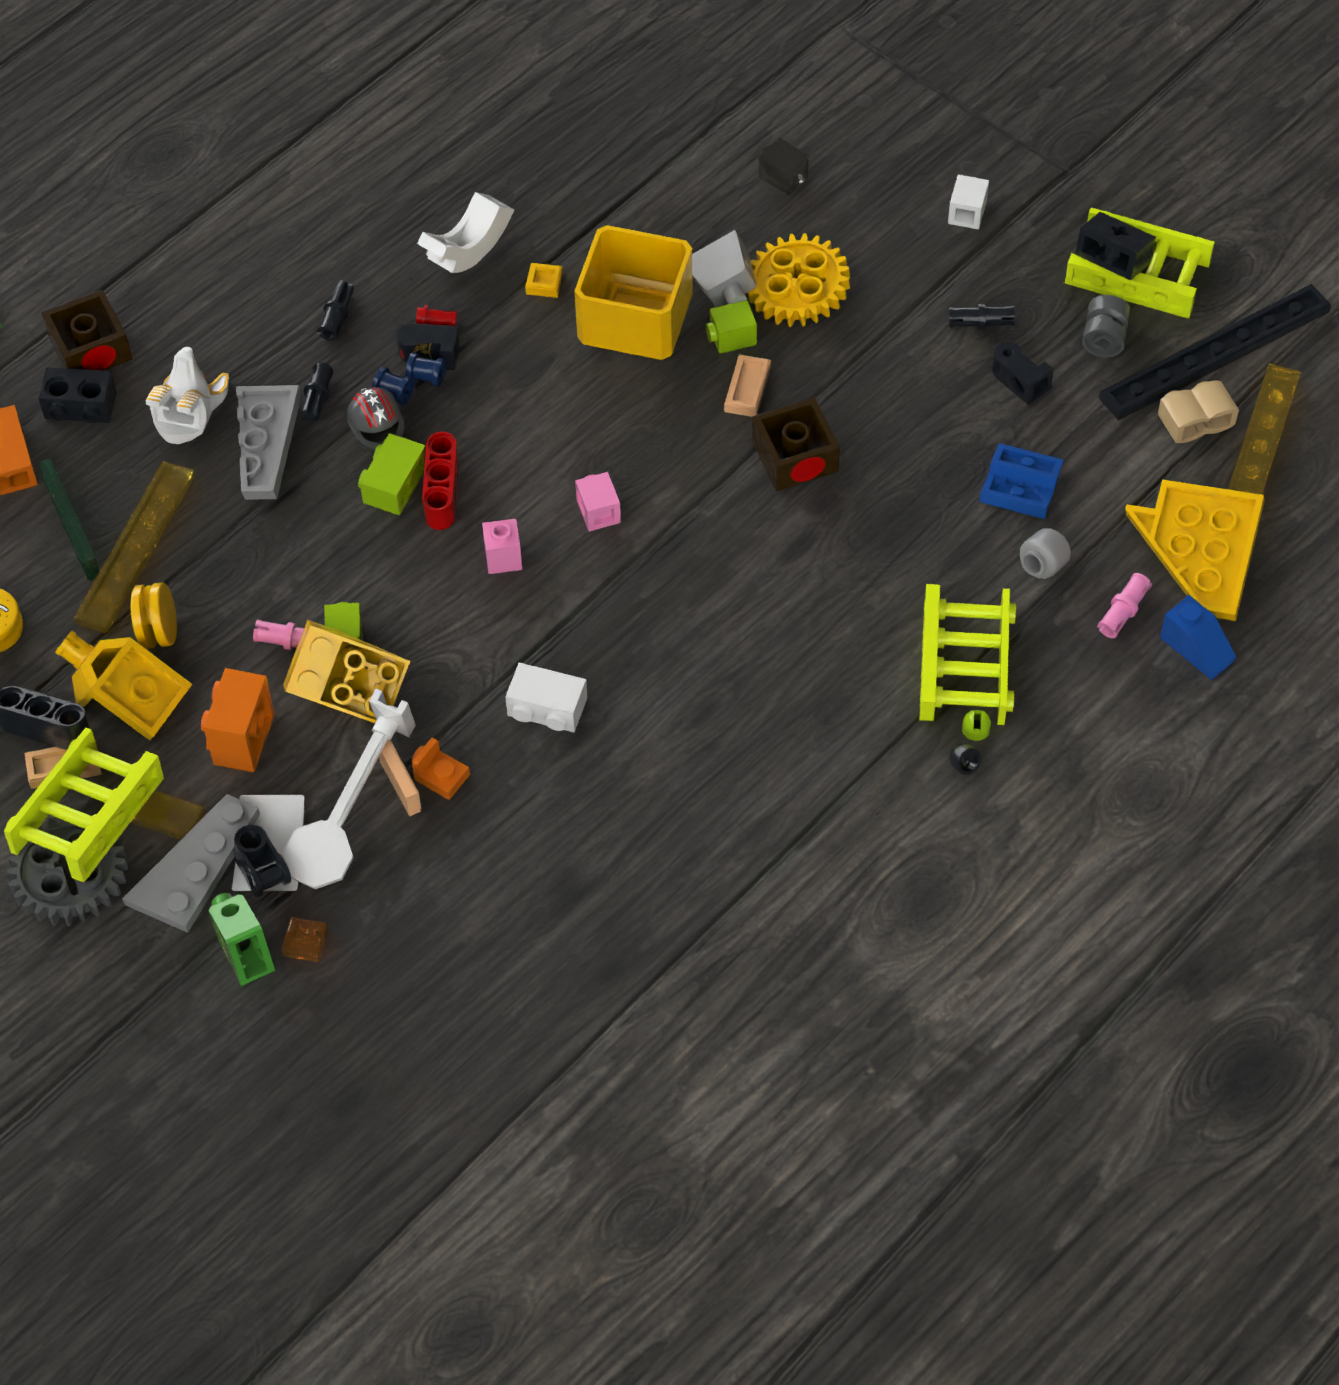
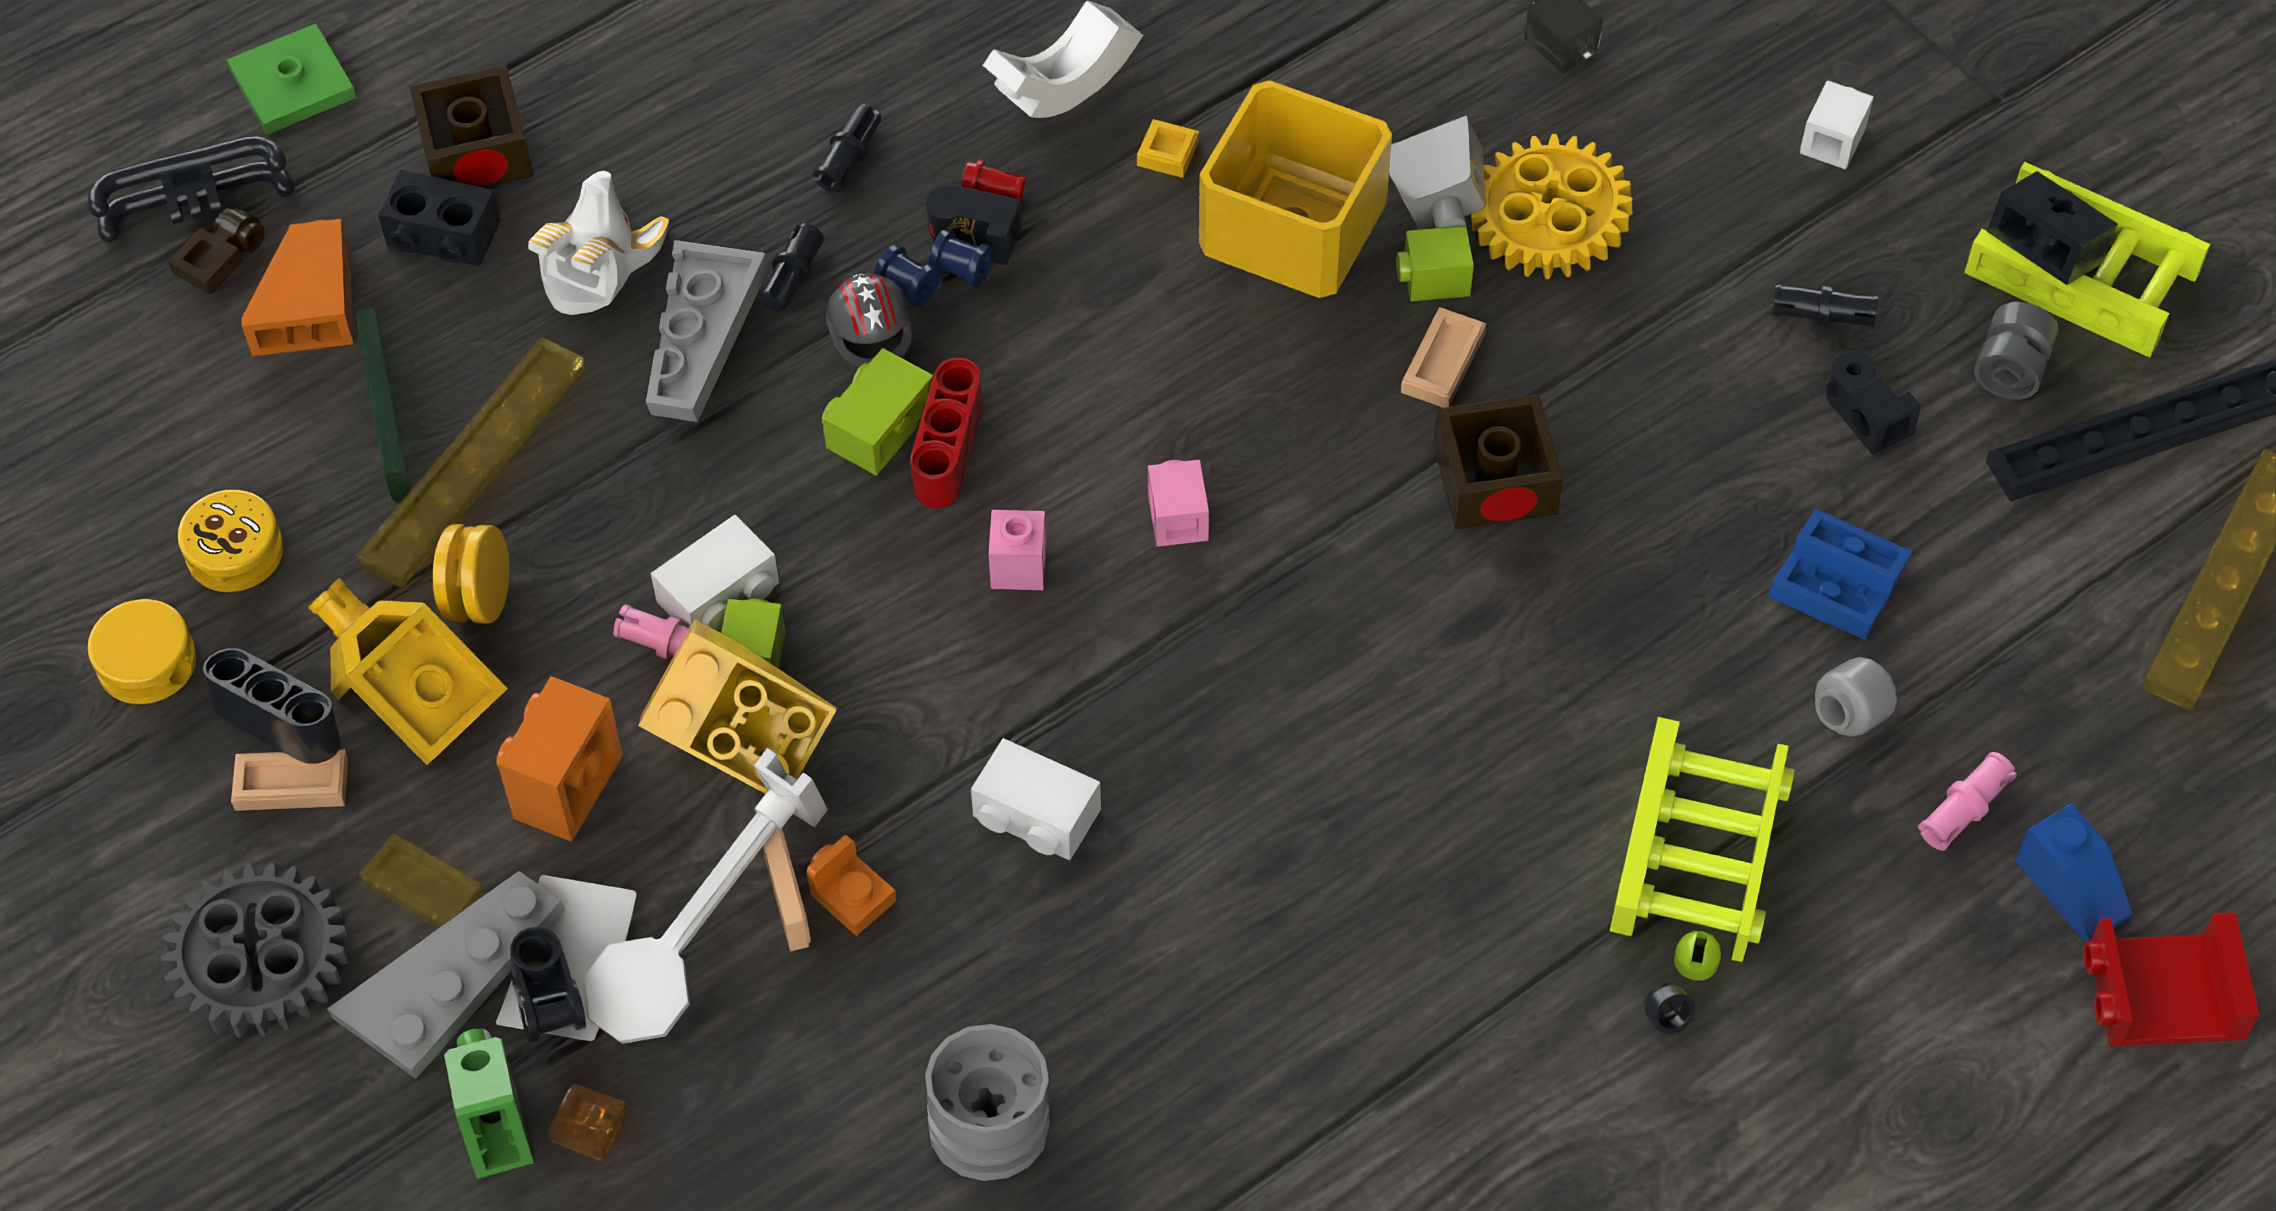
camera: 10 degrees right, 0 degrees up
neon yellow fence [4,728,164,883] -> none
yellow wing [1125,479,1264,621] -> none
tan brick [1158,380,1239,443] -> none
none -> white brick [651,515,779,631]
none -> light grey wheel [925,1024,1049,1181]
none -> red panel [2083,912,2259,1047]

